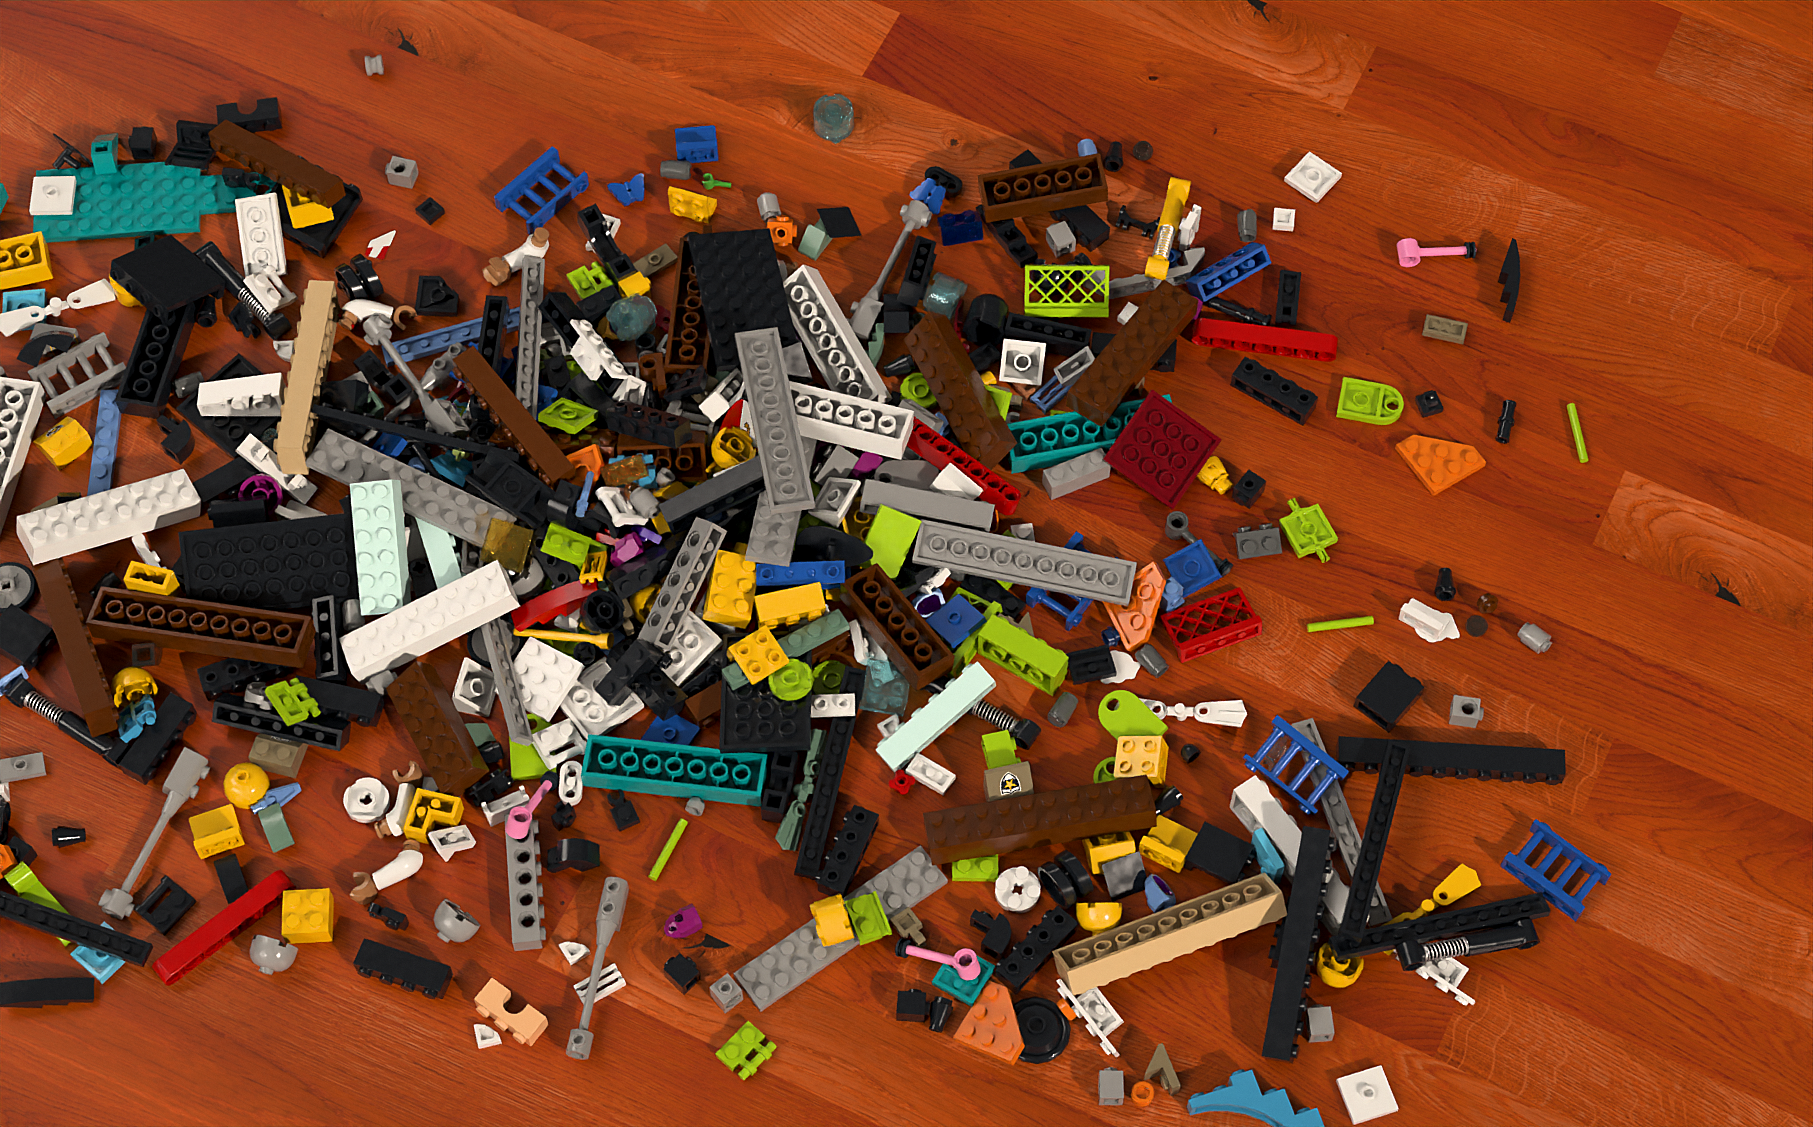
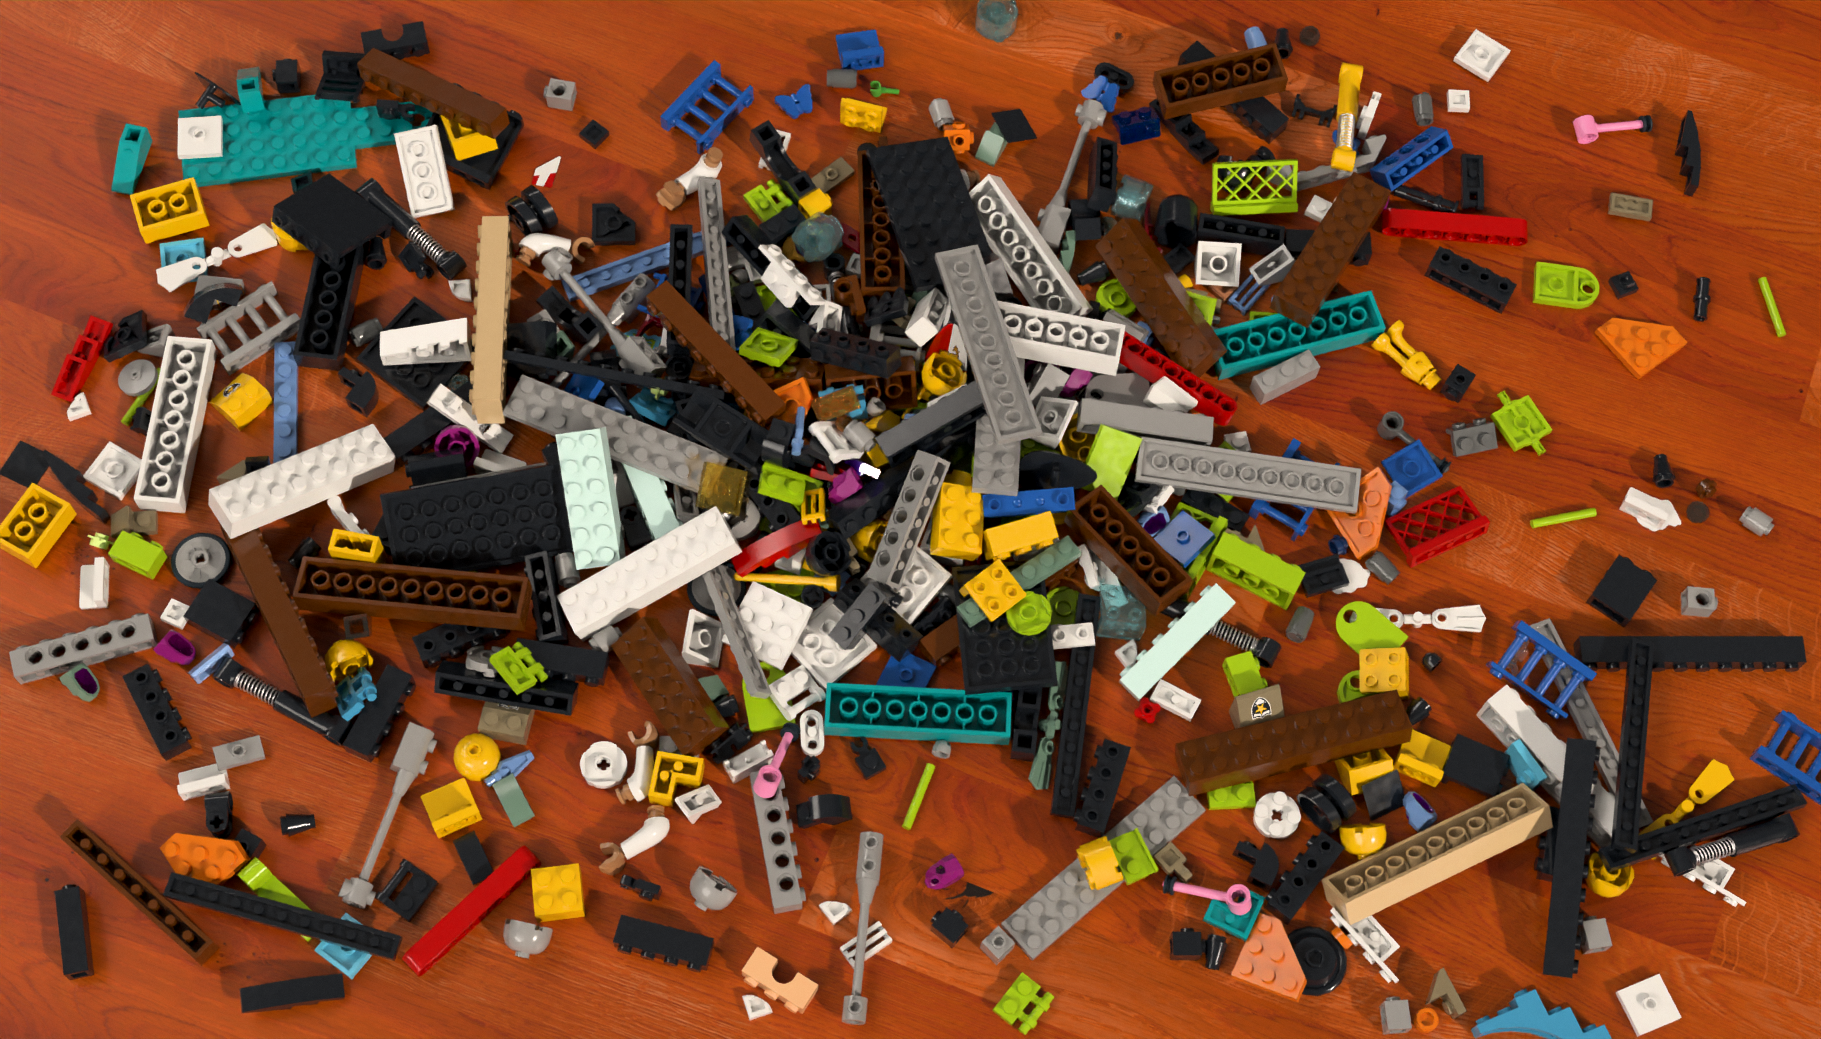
camera: 10 degrees left, 5 degrees up
white plate [243,265,298,313] -> none
light grey brick [1046,221,1076,258] -> none
dark red plate [1102,389,1222,510] -> none

